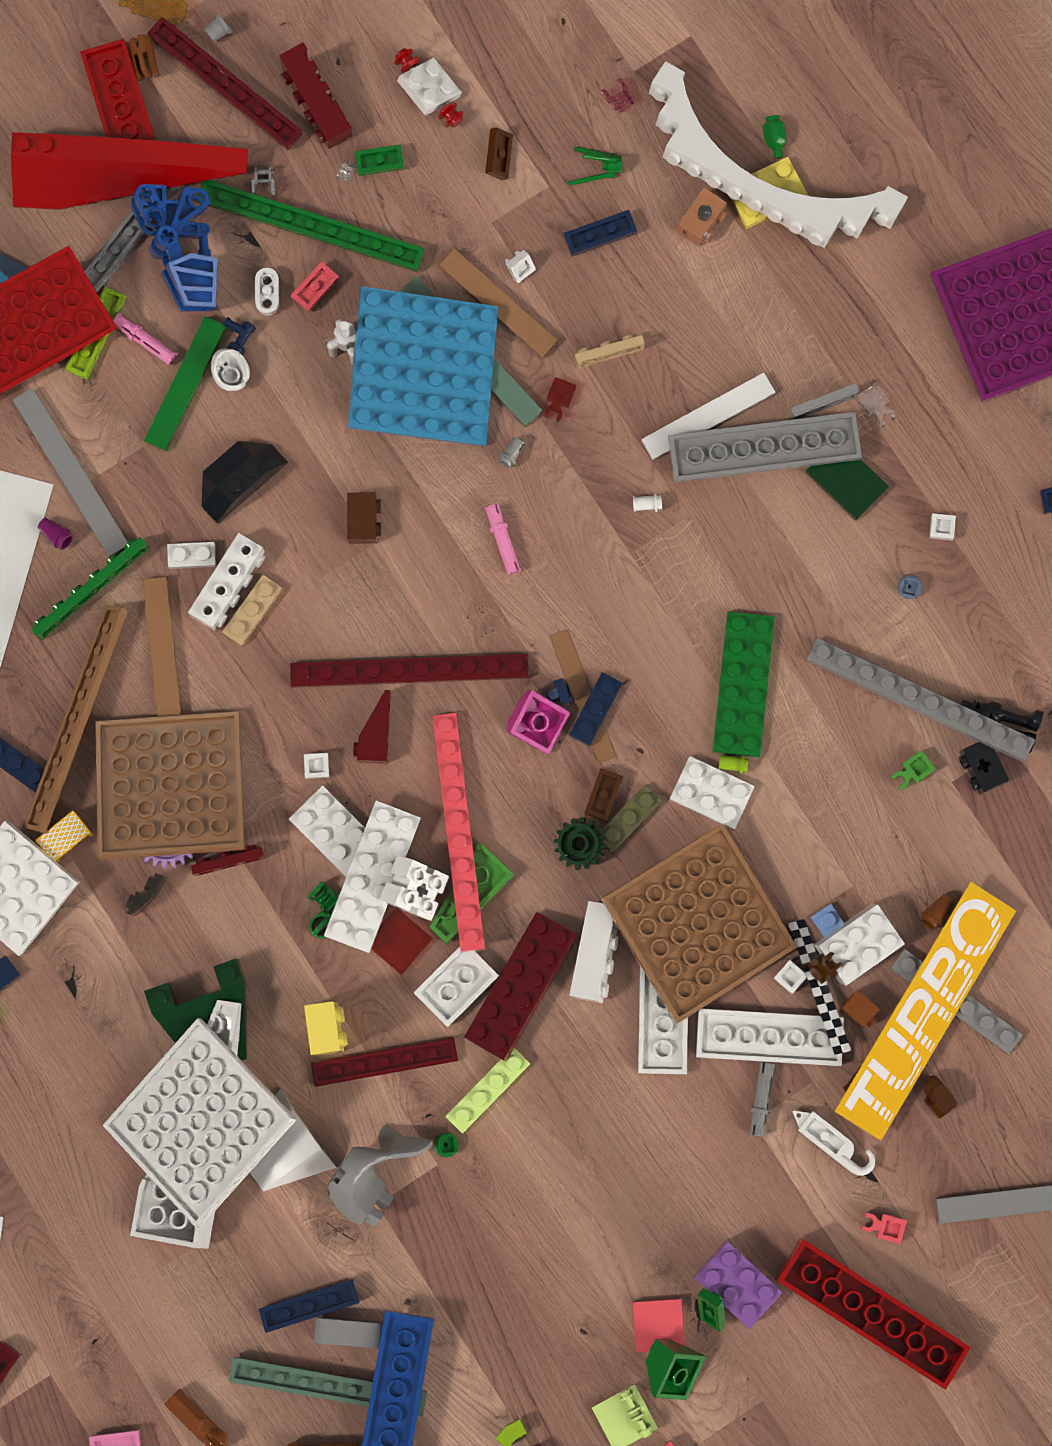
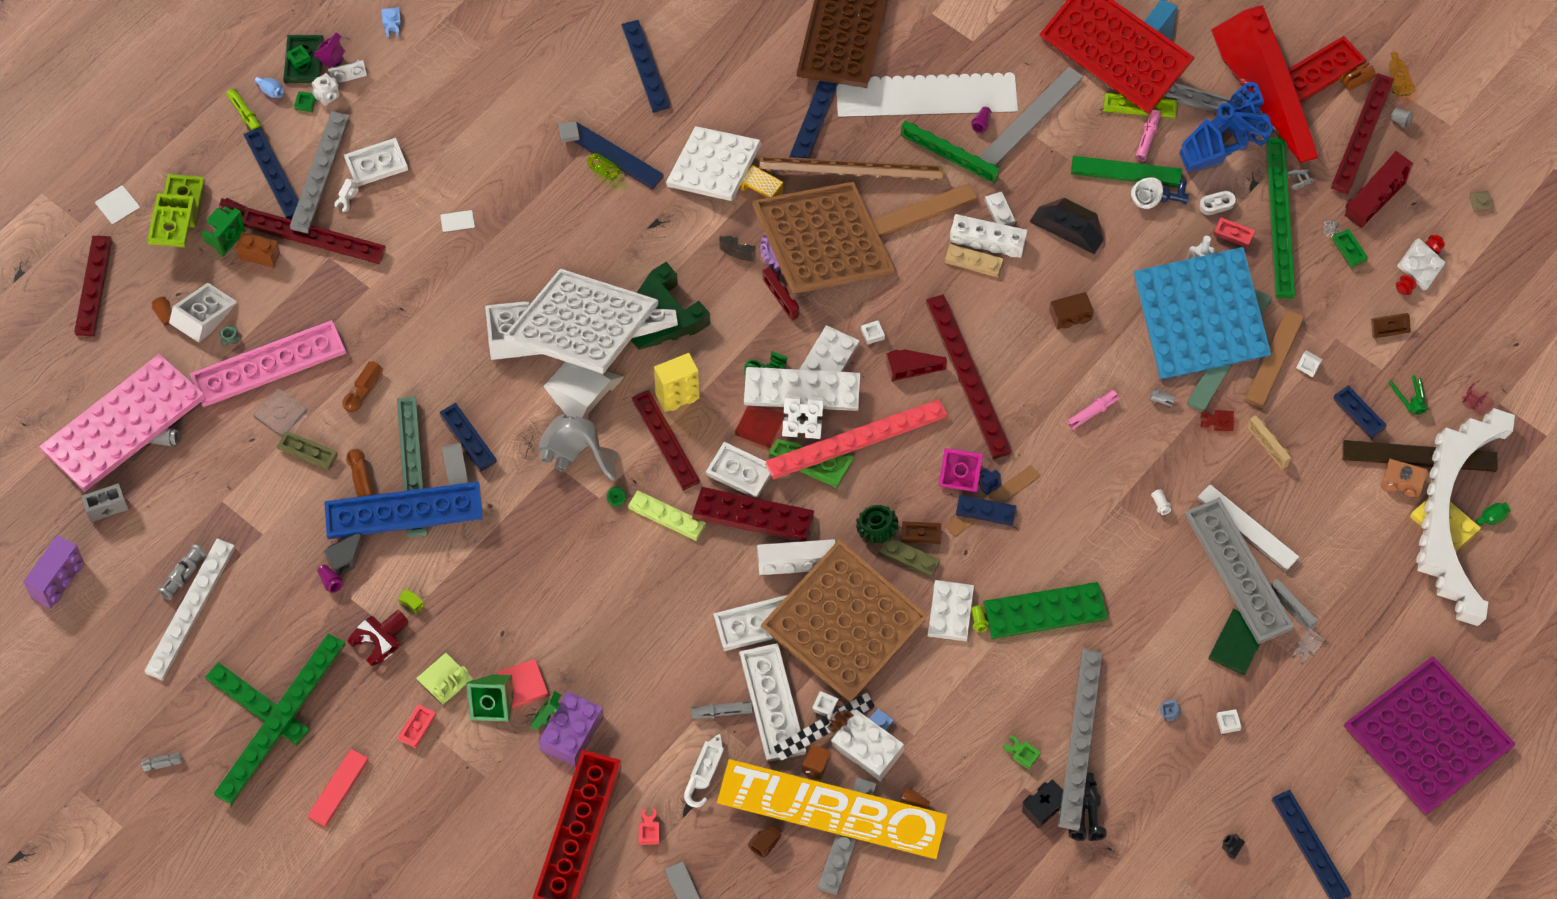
camera: 75 degrees right, 20 degrees down
none -> dark brown tile [1342,440,1498,472]

